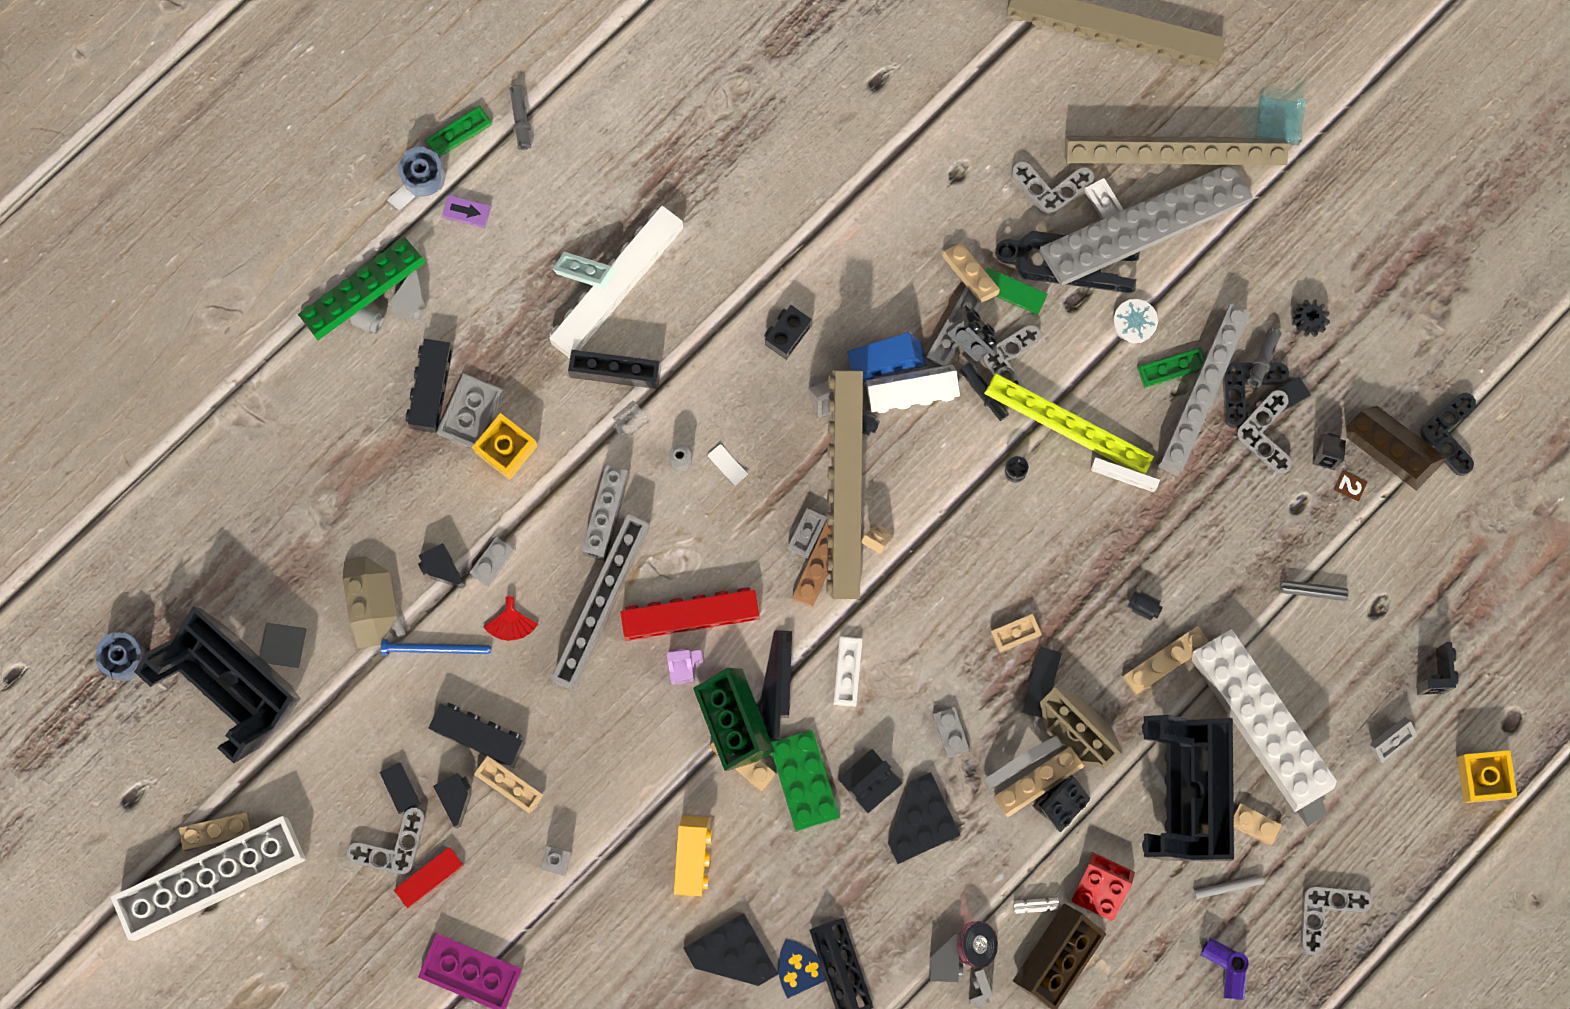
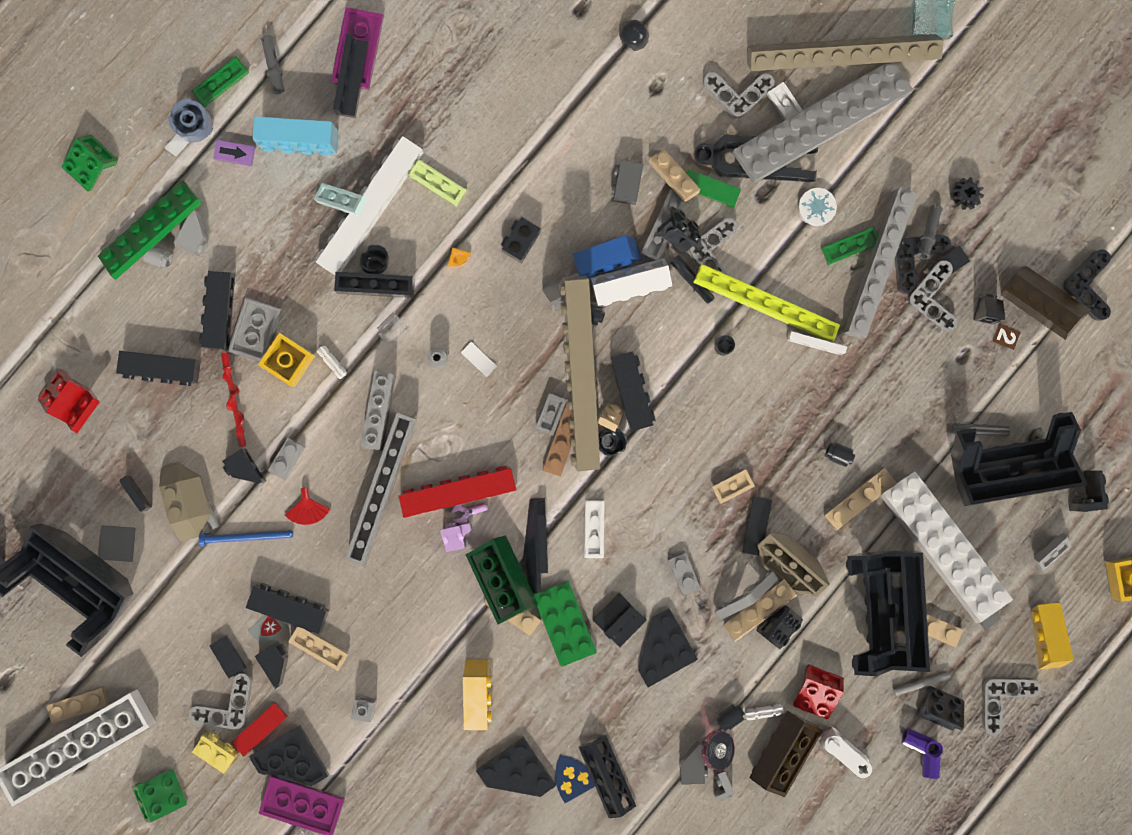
camera: 10 degrees left, 10 degrees up
none -> red bracket [38,369,100,433]
none -> green bracket [62,135,118,192]
none -> black brick [116,350,201,386]
none -> black tile [119,476,152,512]
none -> green bracket [131,769,187,823]
none -> light yellow bracket [192,732,239,774]
none -> red piece [221,352,246,447]
none -> light grey sticker [249,615,289,648]
none -> black plate [249,725,330,786]
none -> medium azure brick [253,116,339,156]
none -> white axle [317,345,347,379]
none -> magenta plate [331,7,384,90]
none -> black fence [333,34,369,118]
none -> black hair [360,245,389,274]
none -> yellowish green tile [408,159,467,206]
none -> light orange tile [448,247,471,267]
none -> lavender bar [451,503,488,524]
none -> black hair [598,428,627,456]
none -> black brick [610,351,656,432]
none -> dark grey brick [611,160,644,205]
none -> black hair [619,19,649,51]
none -> black brick [716,704,745,732]
none -> white piece [819,727,872,778]
none -> black bracket [918,686,965,731]
none -> black wedge [951,412,1088,506]
none -> yellow wedge [1031,603,1074,669]

